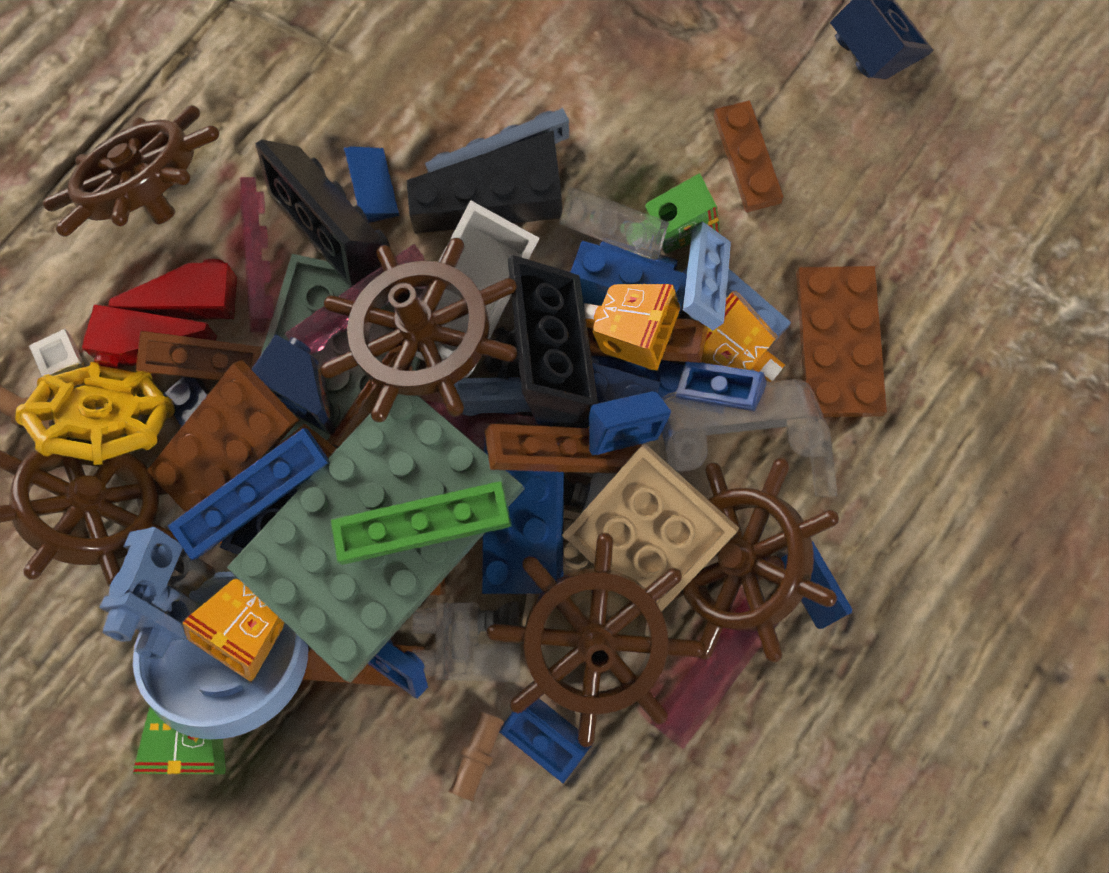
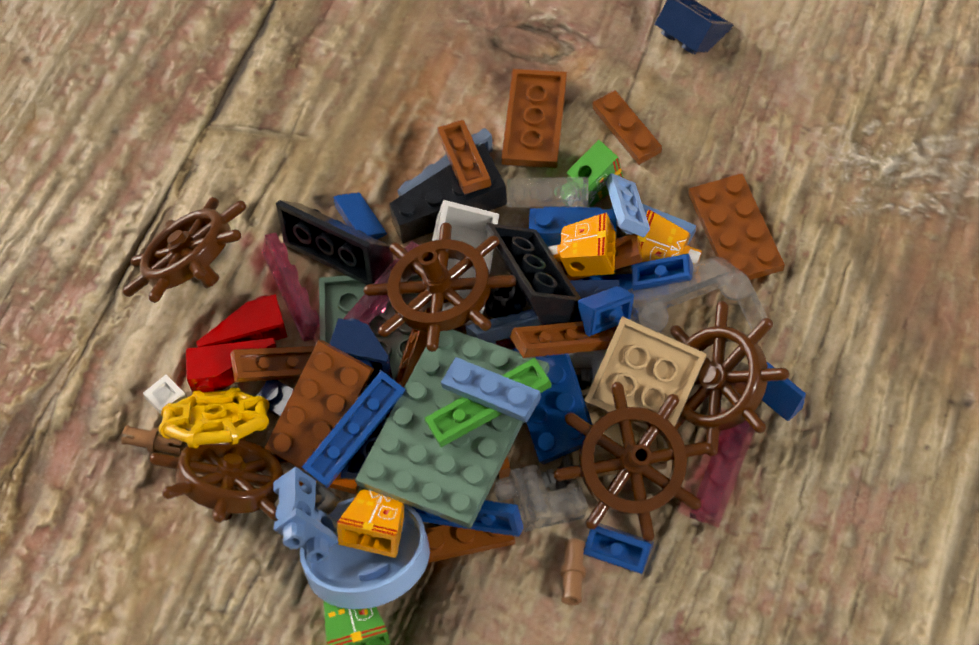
camera: 15 degrees left, 15 degrees down
none -> dark orange plate [437,119,491,194]
none -> medium blue plate [441,357,541,423]
none -> dark orange plate [501,69,567,168]

